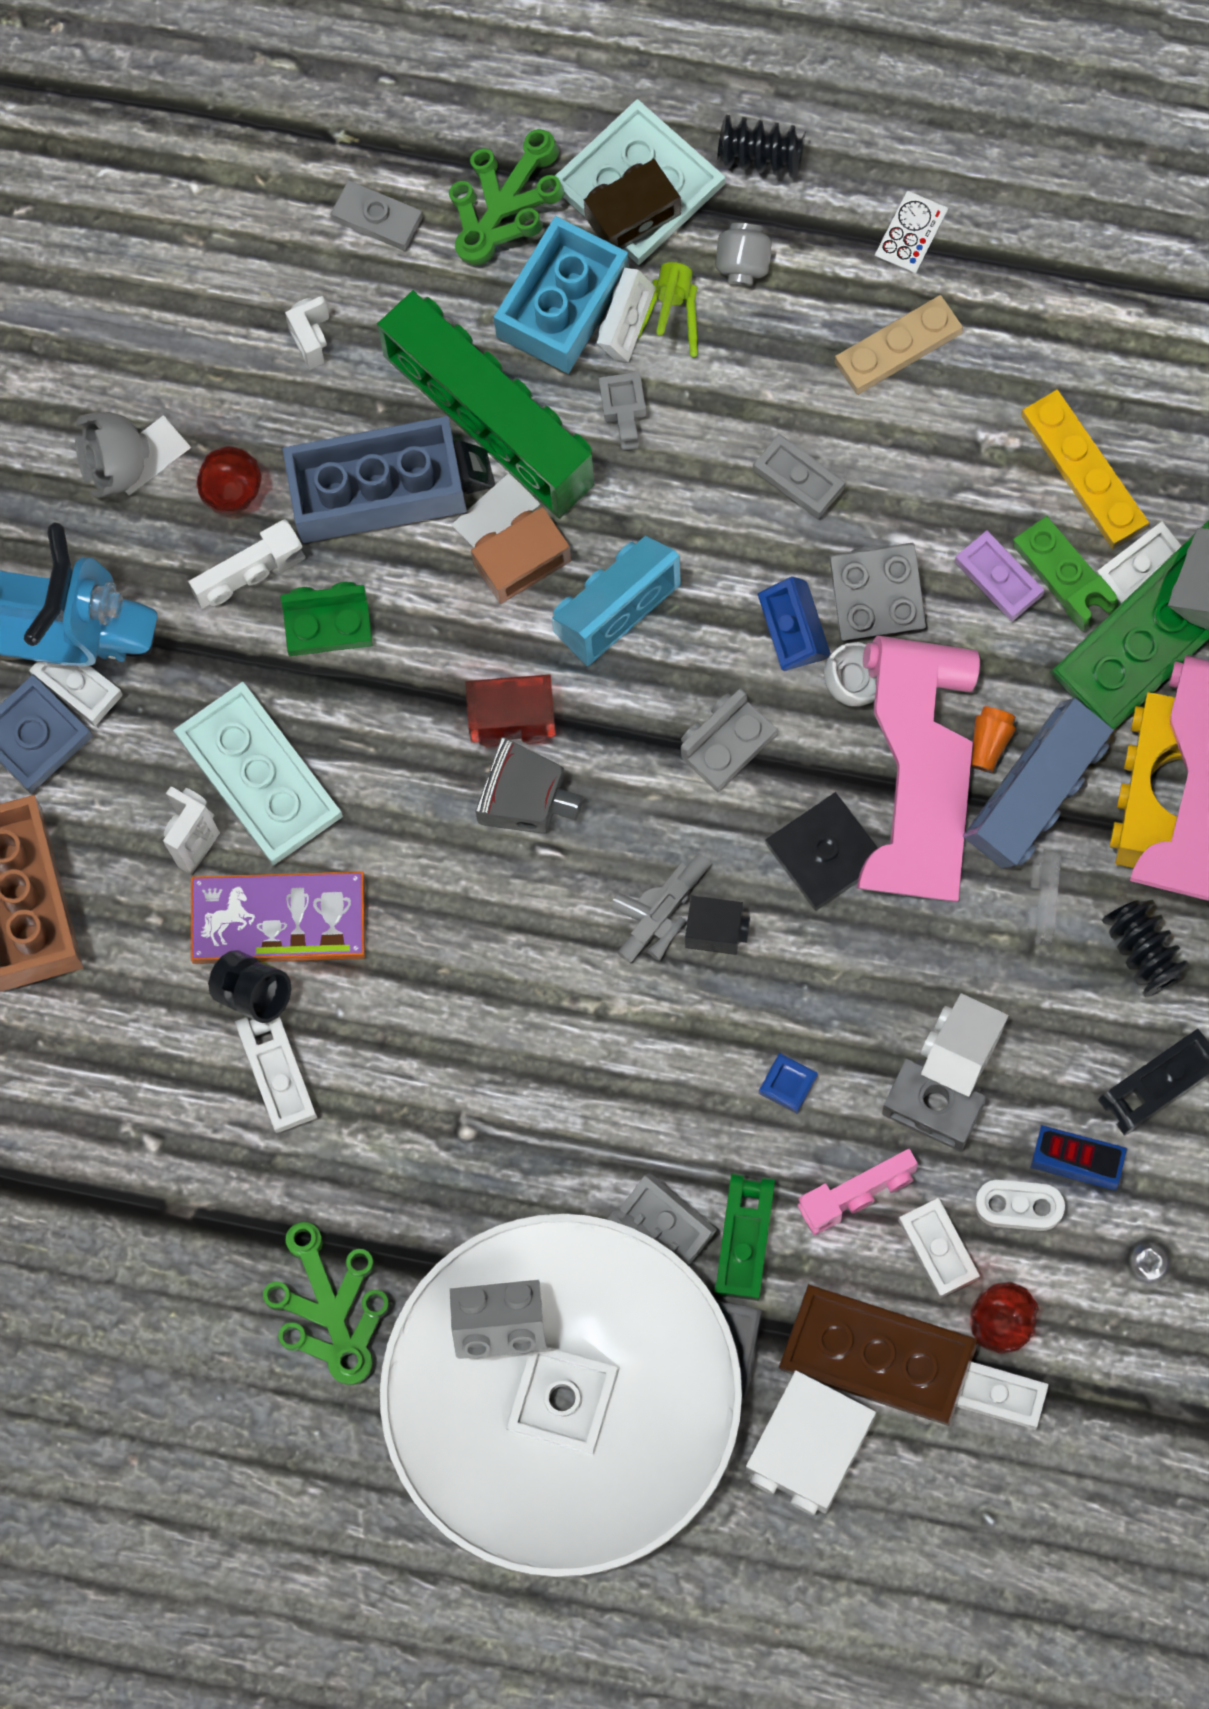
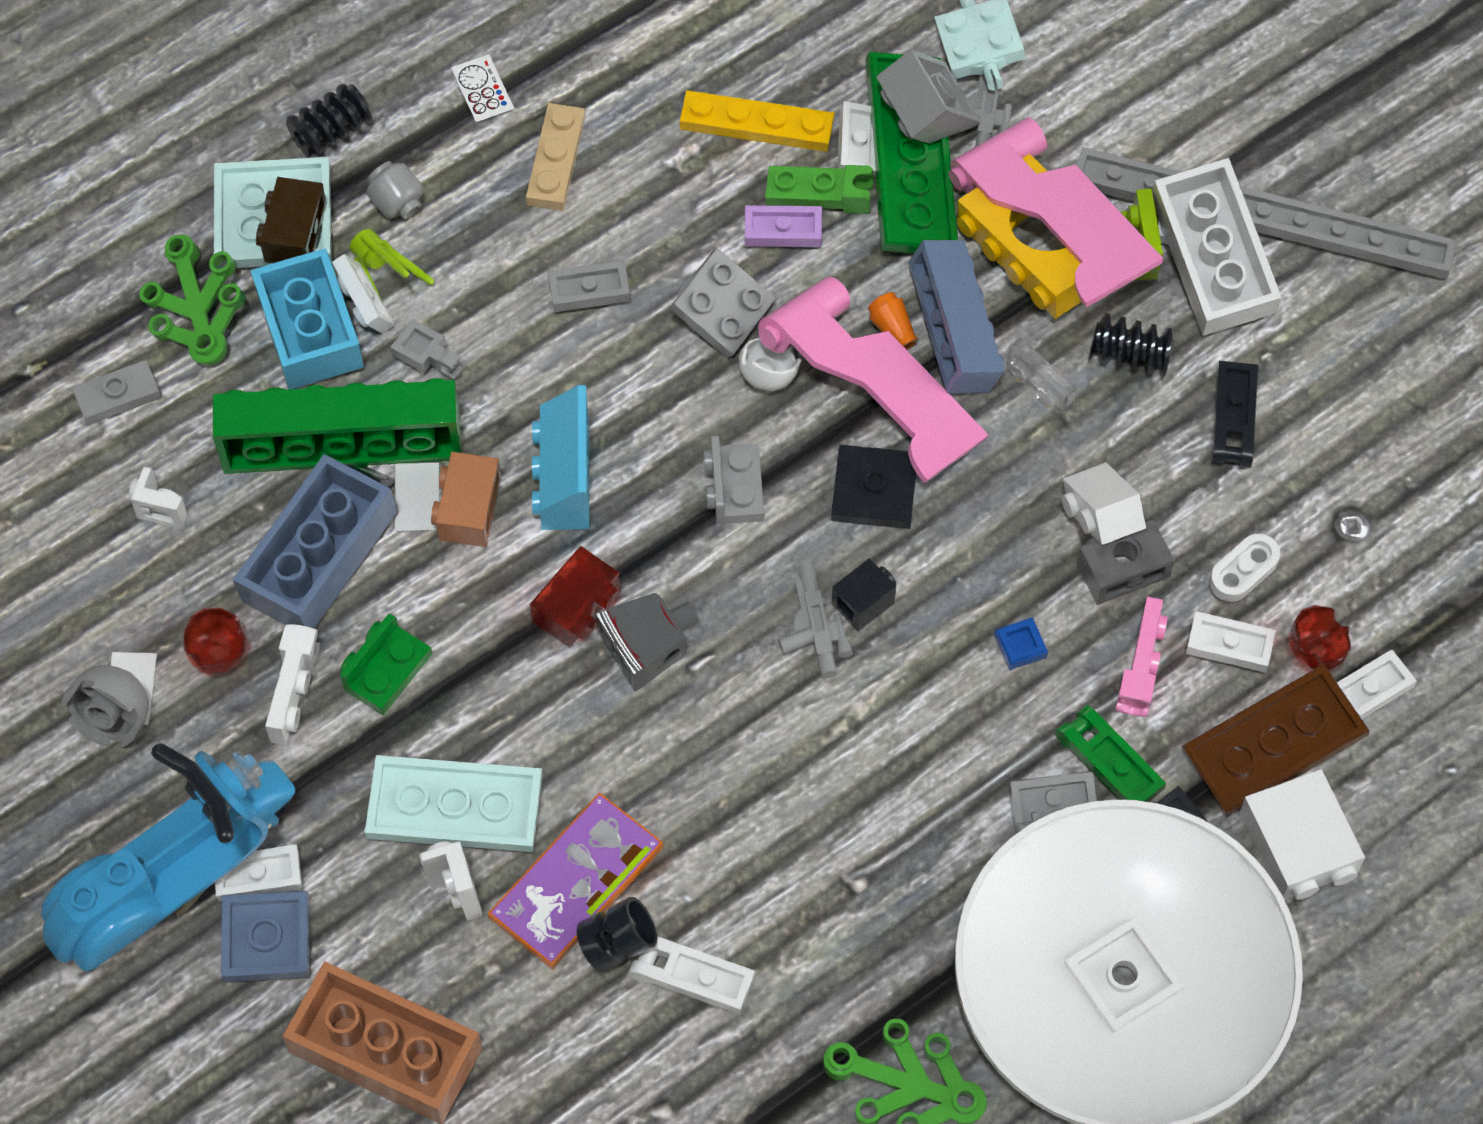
camera: 55 degrees left, 10 degrees down
light grey bracket [450,1279,546,1359] -> none
blue slope [757,576,831,671] -> none
slope [1030,1125,1127,1191] -> none

